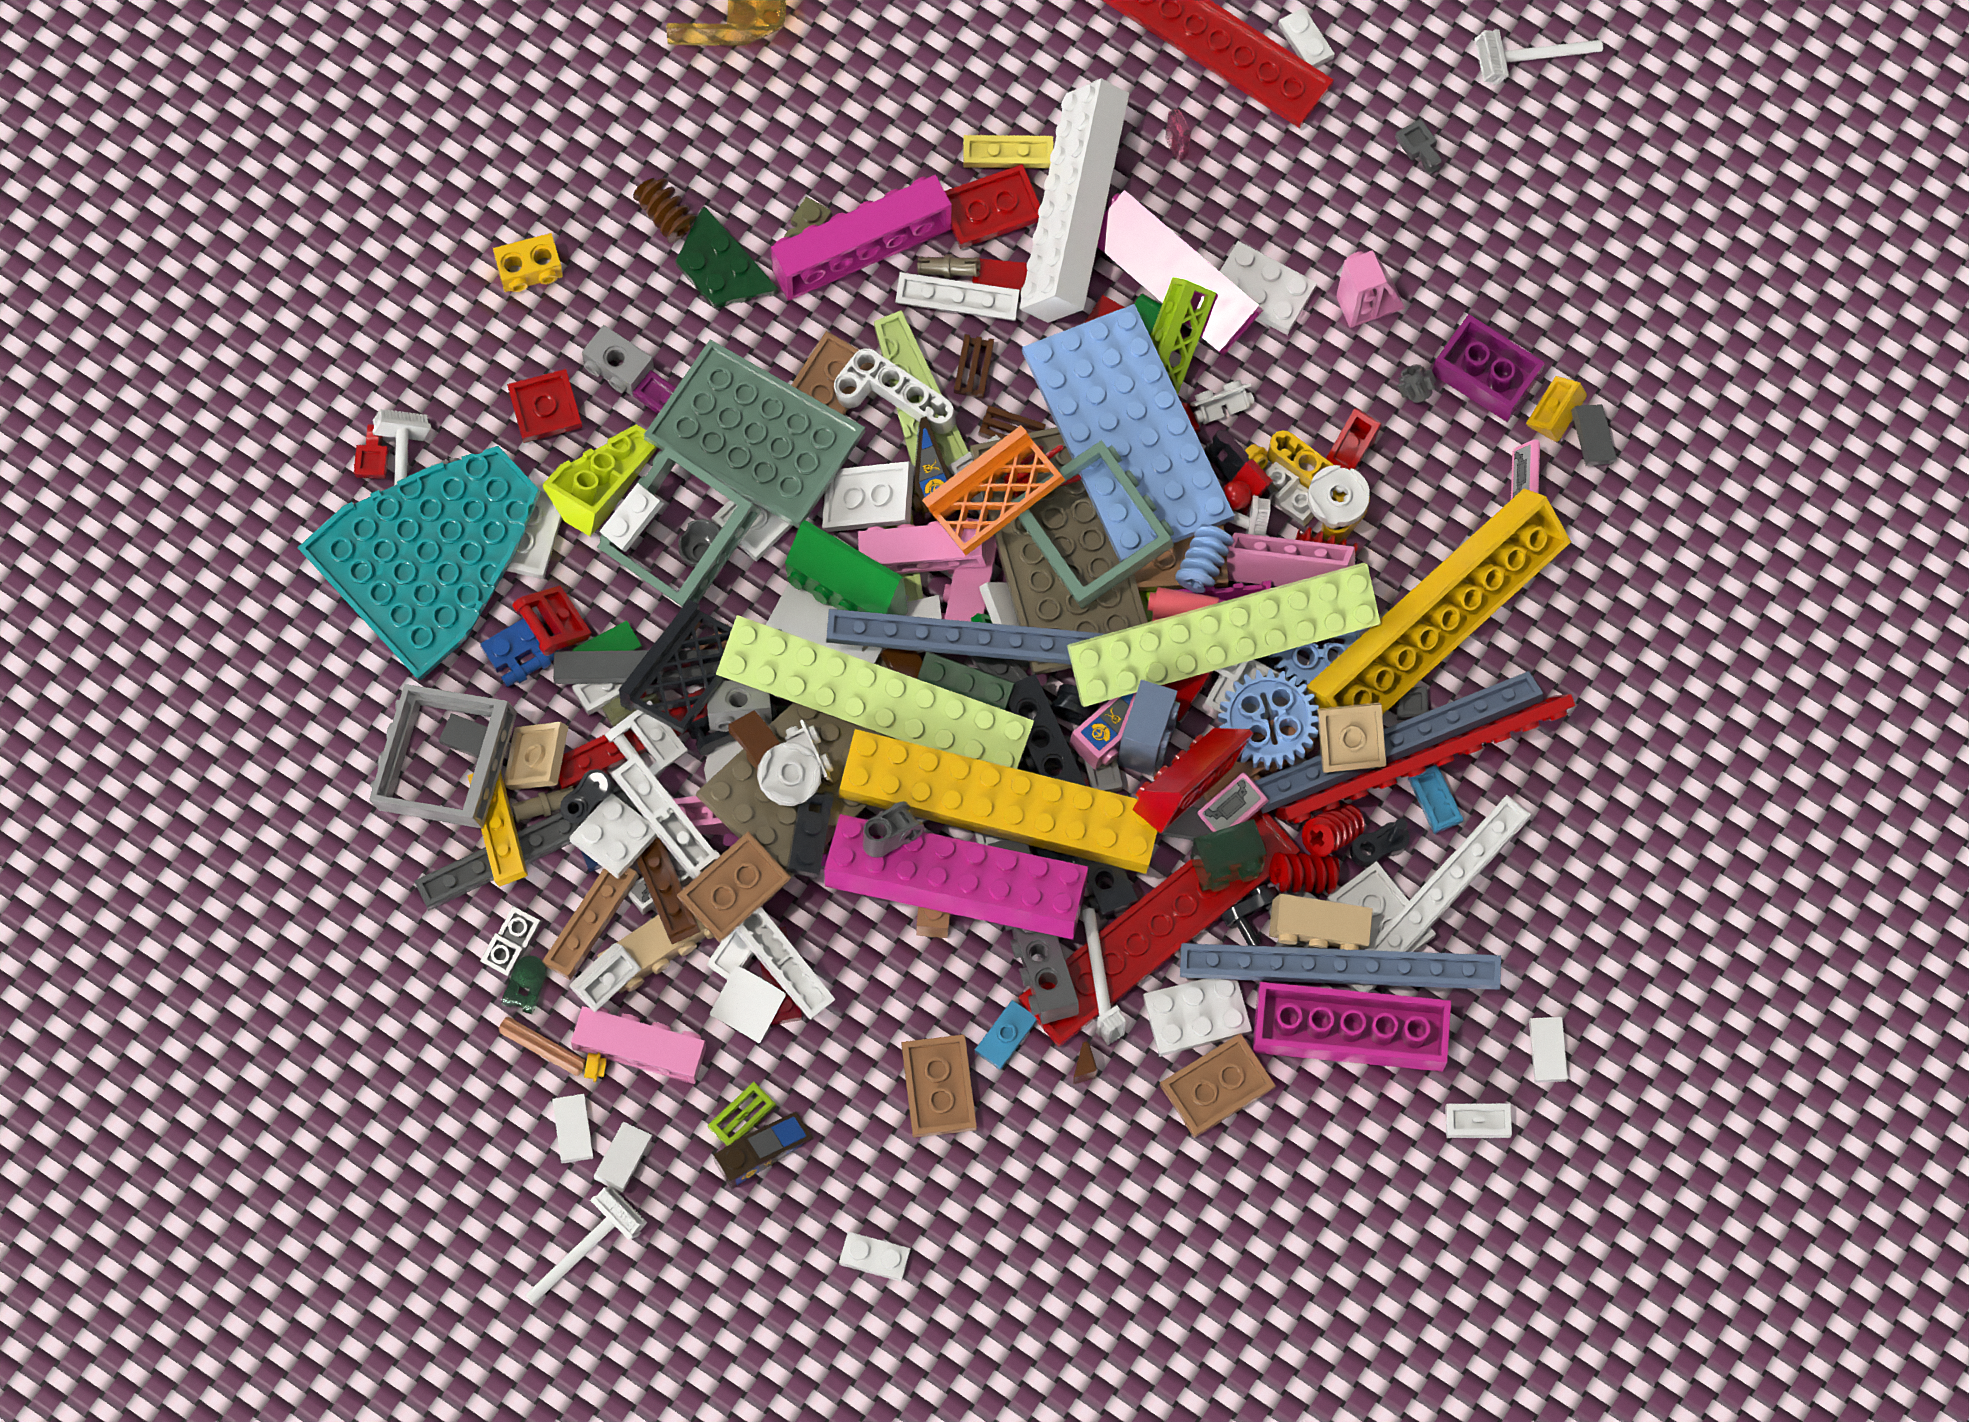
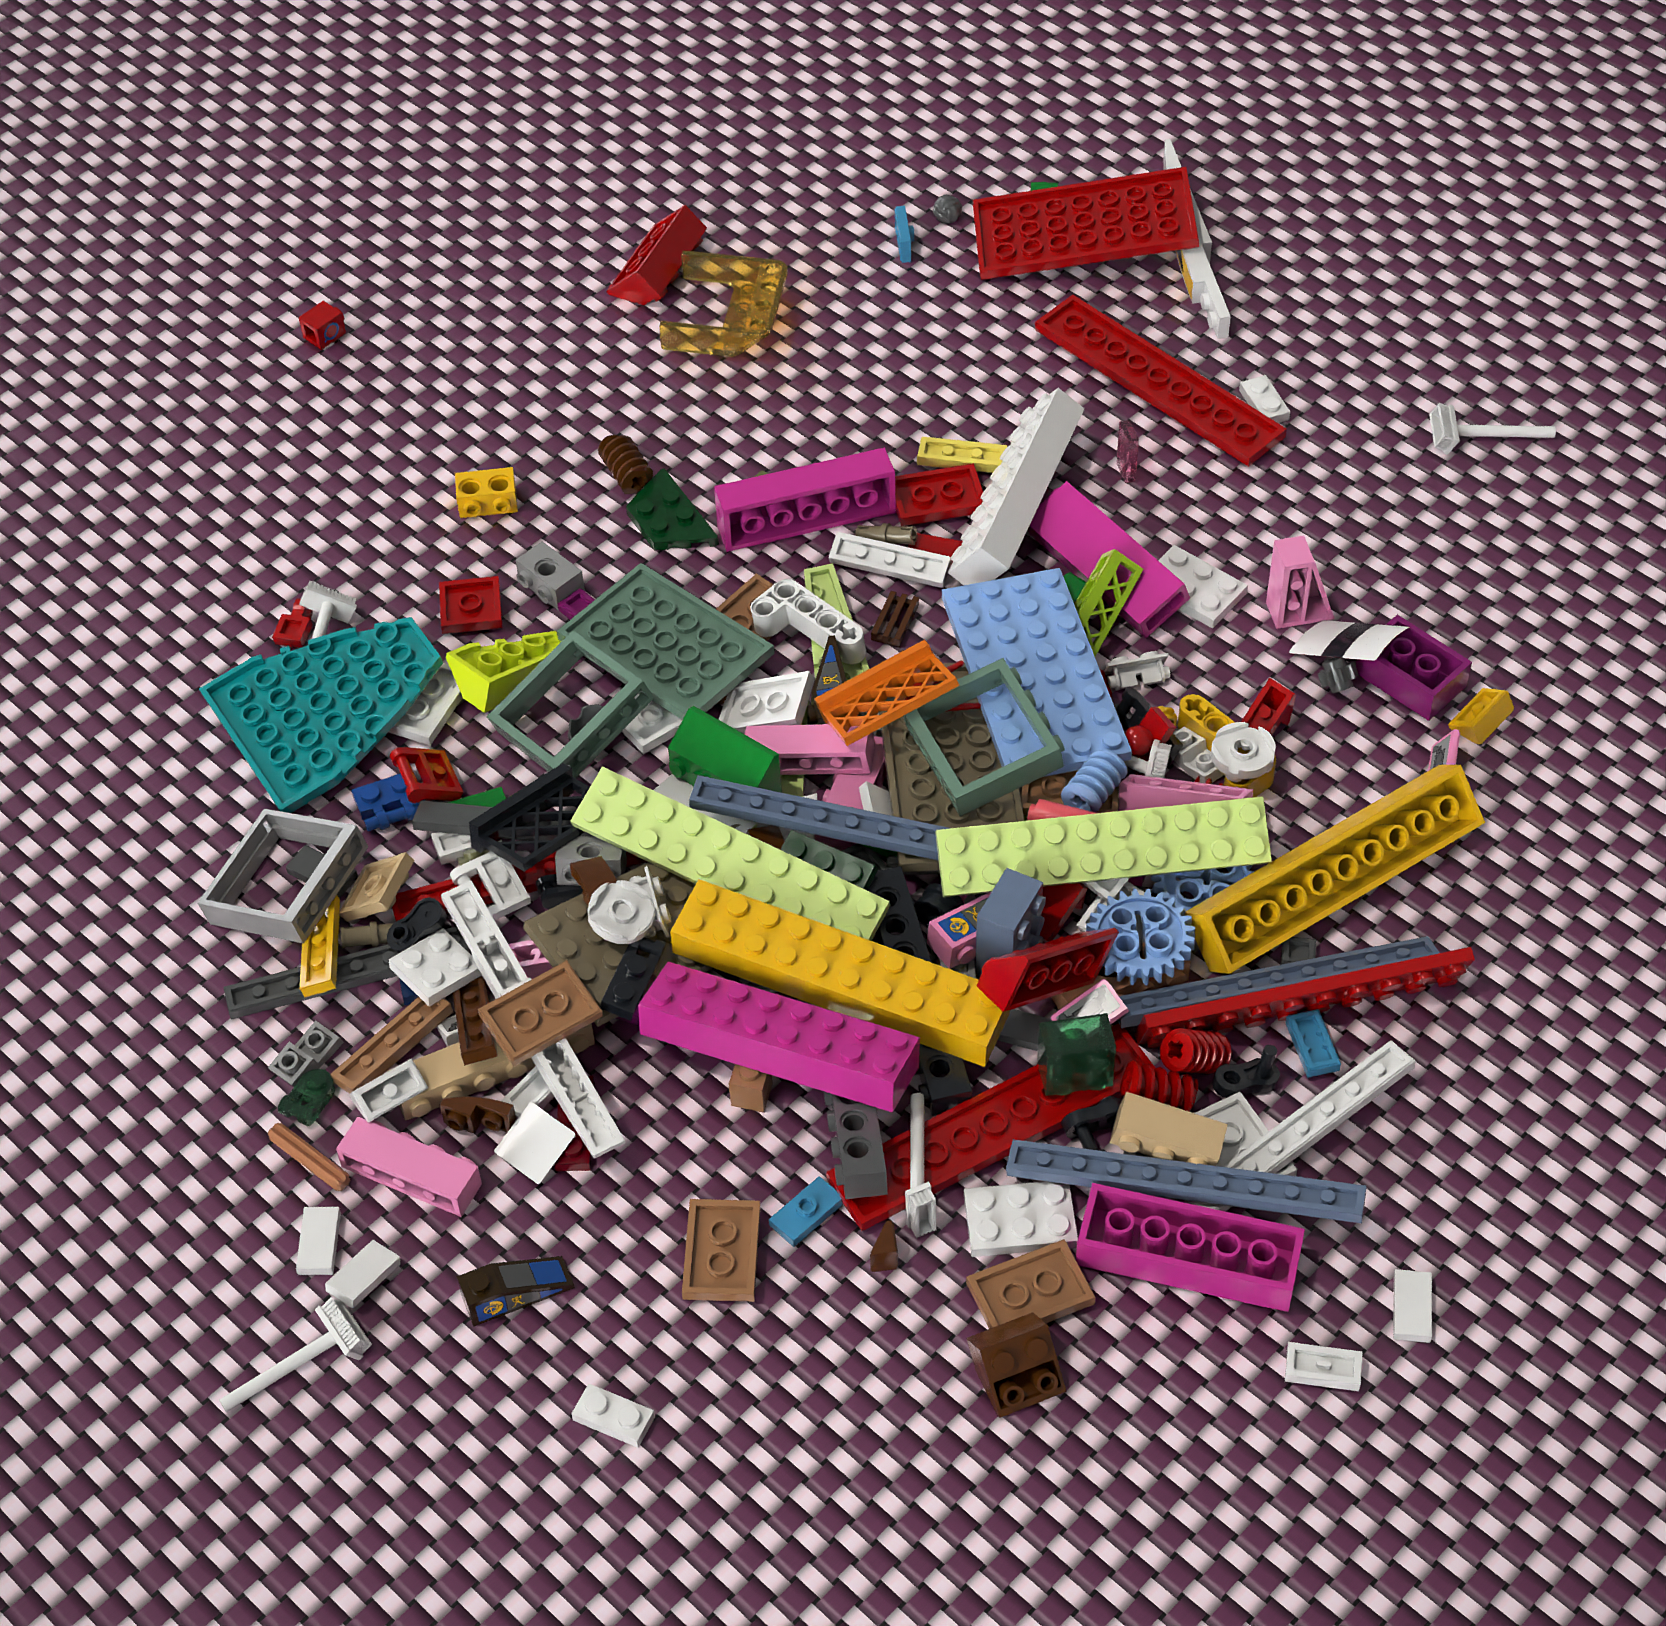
camera: 15 degrees right, 20 degrees down
yellow plate [584,1052,607,1082] -> none
white plate [599,483,664,552] -> none
lime tile [707,1082,776,1146] -> none
dark grey piece [863,801,925,858] -> none
tan plate [1317,702,1386,773] -> none
dark grey plate [1395,118,1442,175] -> none
dark grey tile [1571,404,1617,466] -> none
none -> red brick [299,300,346,350]
none -> reddish brown slope [439,1097,517,1134]
none -> reddish brown slope [966,1312,1067,1418]
none -> white sticker [1289,620,1410,661]

